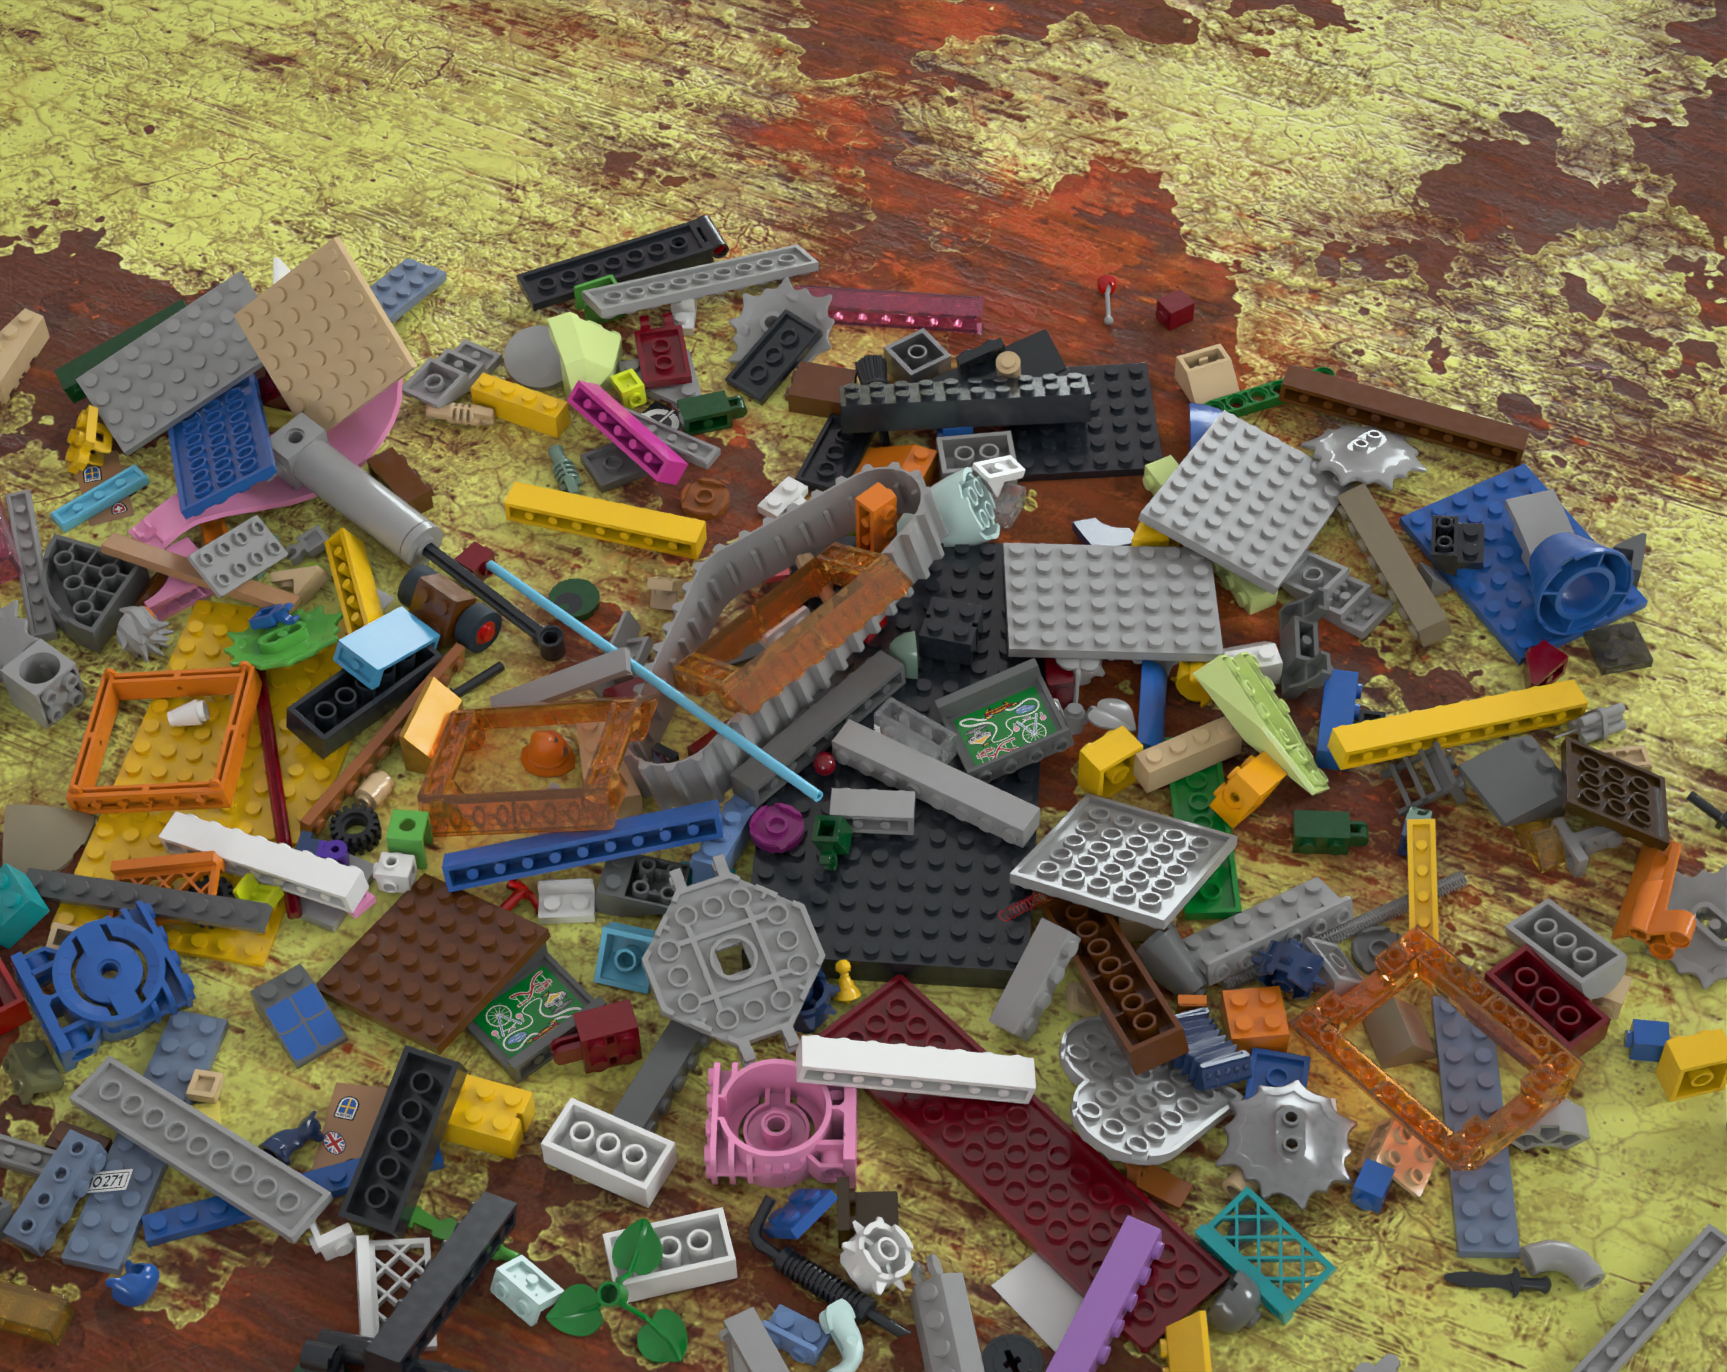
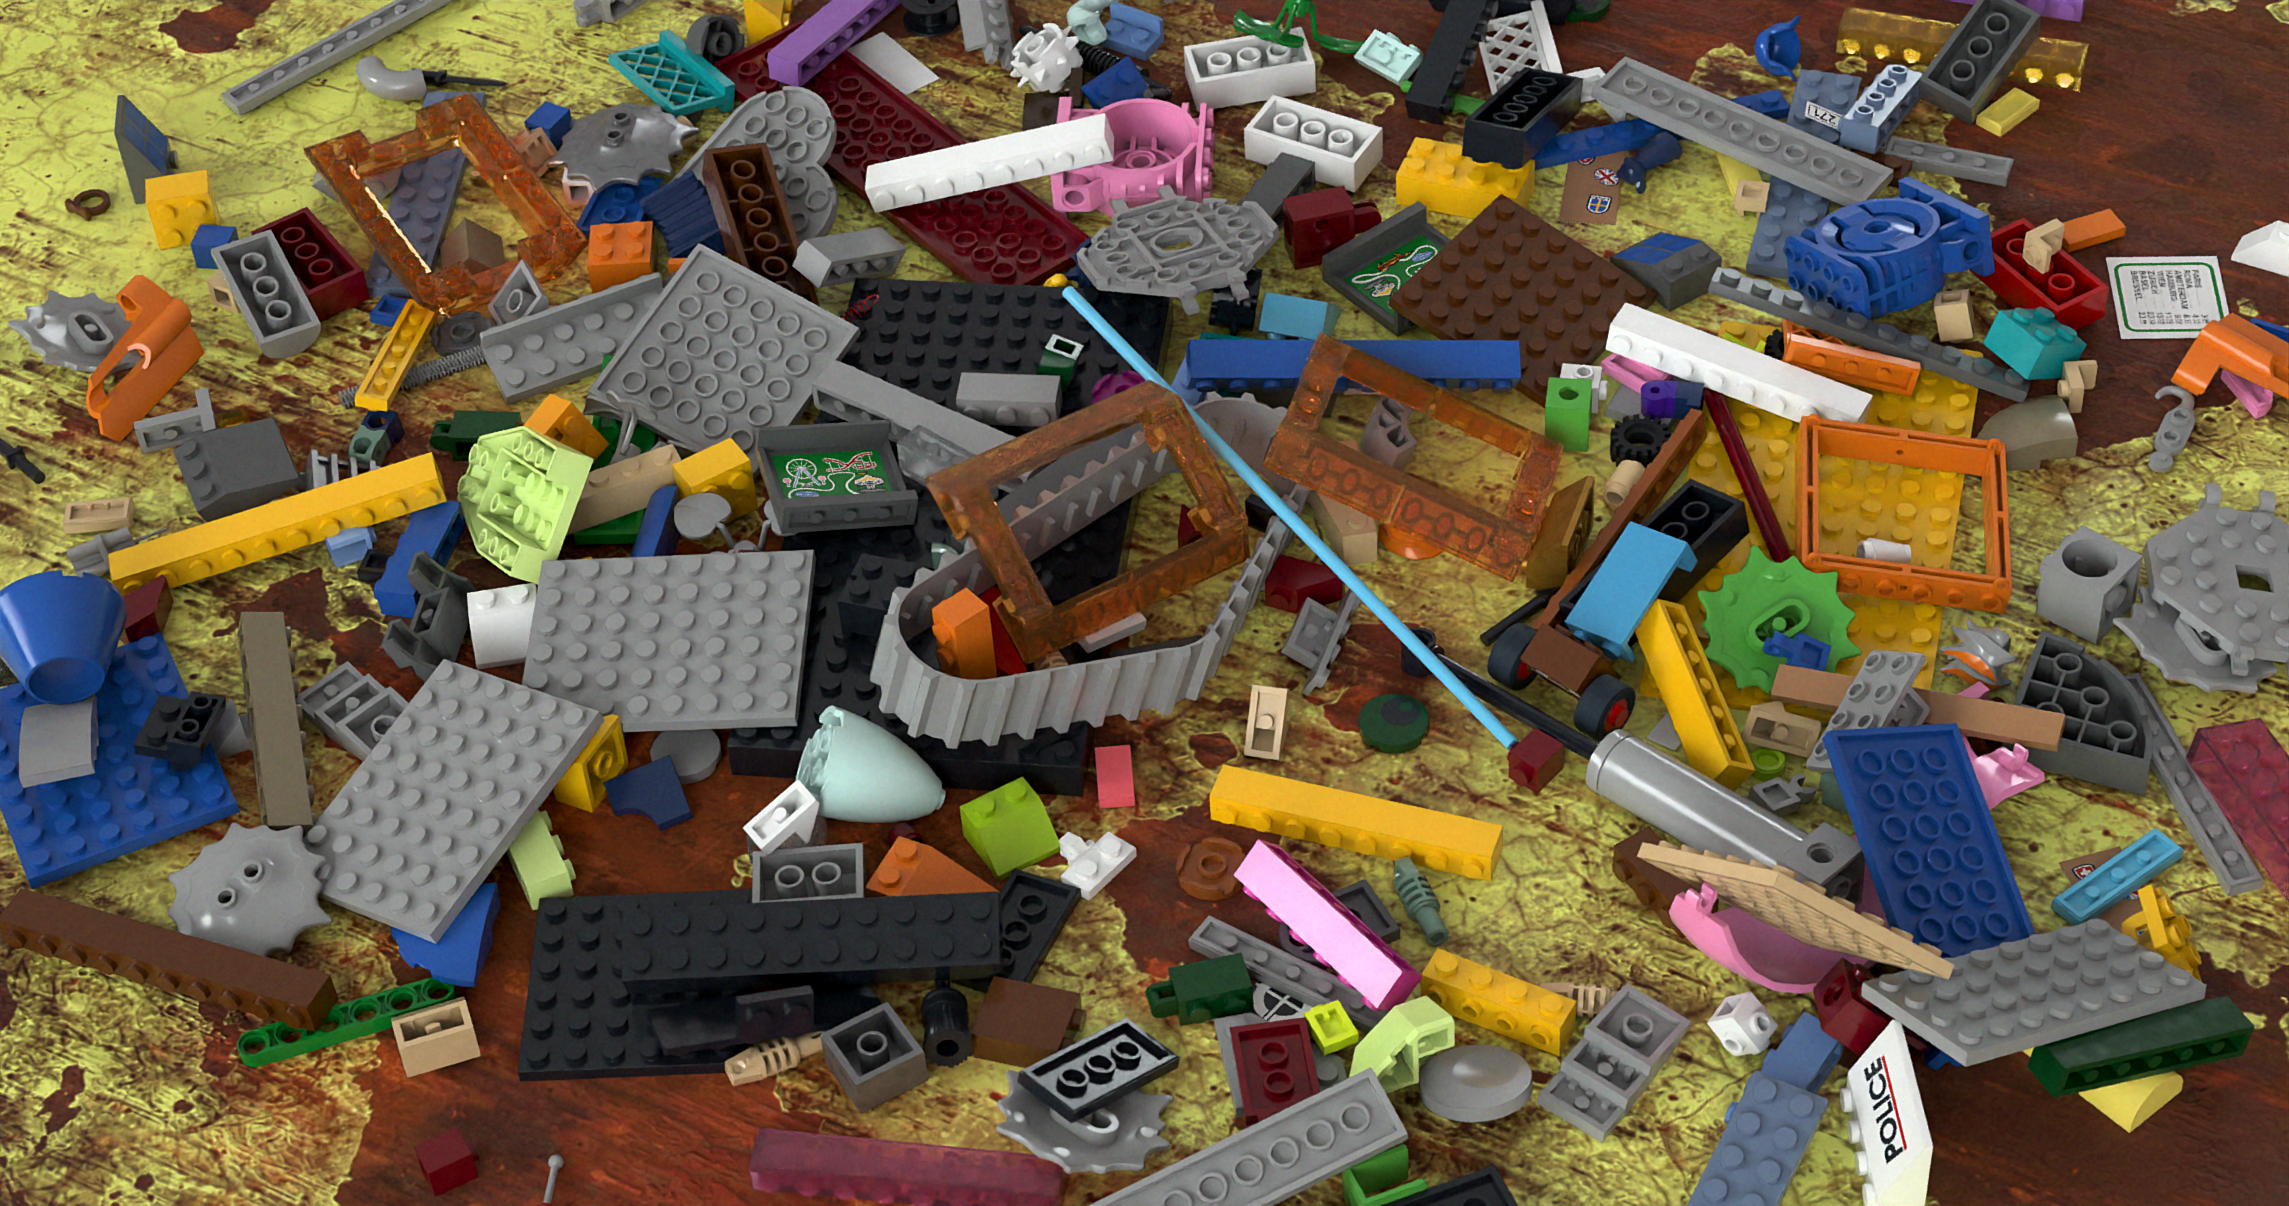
camera: 175 degrees left, 5 degrees down
light grey tile [490,647,631,723] -> none
tan brick [996,351,1021,378] -> none
dark blue brick [1251,938,1327,1001] -> none
dark brown plate [1561,737,1670,851] -> none
none -> light grey plant [583,390,700,465]

